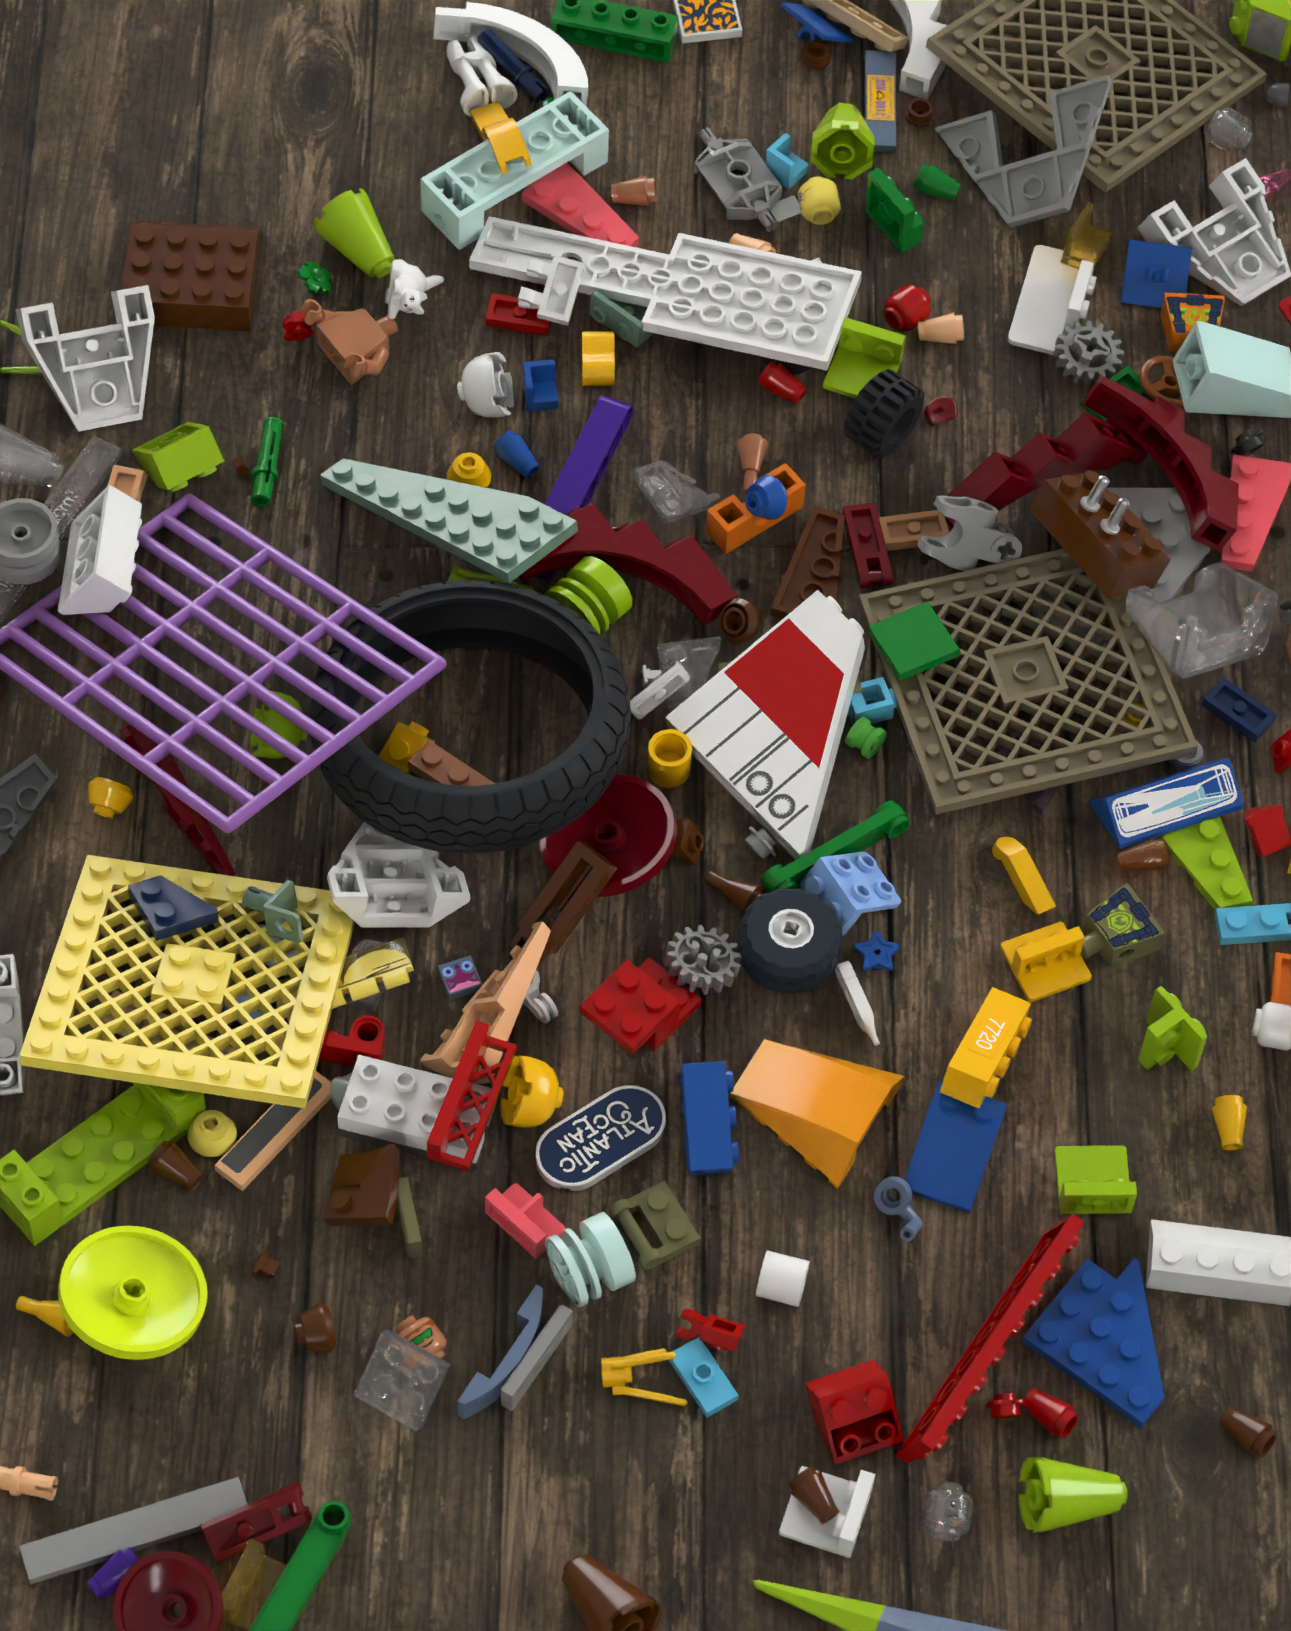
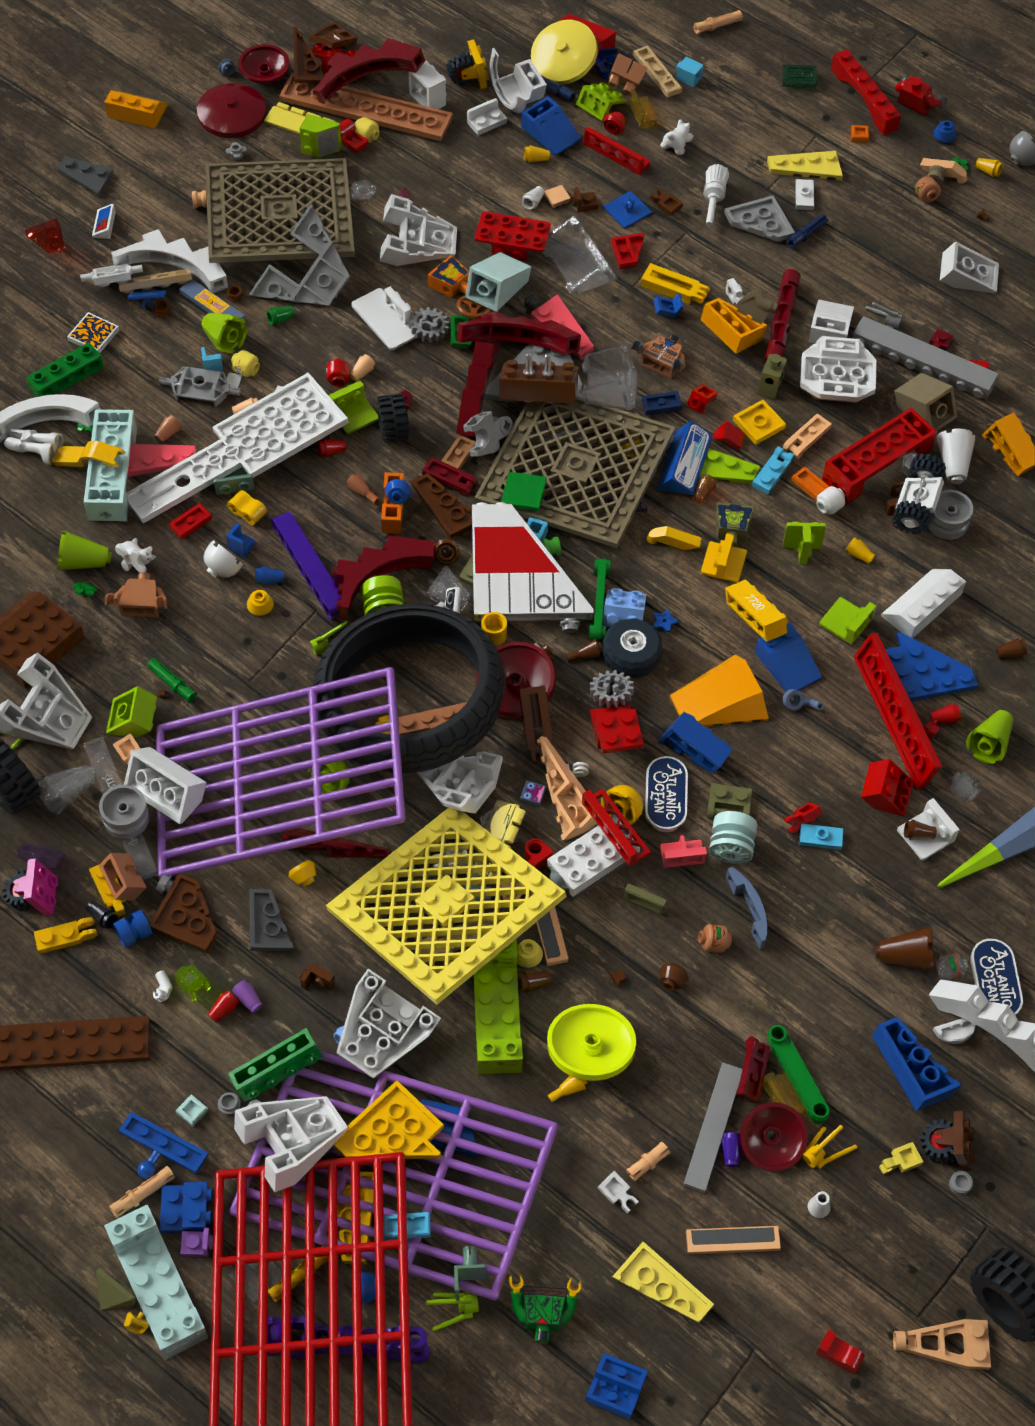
camera: 50 degrees left, 0 degrees up
dark blue wing [128,875,219,941] -> none
sand green bracket [242,880,303,943] -> none
red plate [282,312,314,341] -> none
wing [320,458,578,583] -> none
reddish brown plate [323,1144,400,1226] -> none
clear plate [354,1329,451,1431] -> none
dark blue axle [477,28,550,103] -> none
light grey tile [501,1304,573,1411] -> none
white plate [518,255,585,326] -> none
yellow plant [601,1348,688,1406] -> none
clear wing [633,460,721,525] -> none
white piece [756,1250,810,1307] -> none
white piece [835,961,880,1046] -> none
green plate [865,167,924,253] -> none
clear yellow panel [1061,202,1112,269] -> none
blue piece [1121,240,1192,308] -> none
dark grey hinge [1267,83,1289,108] -> none

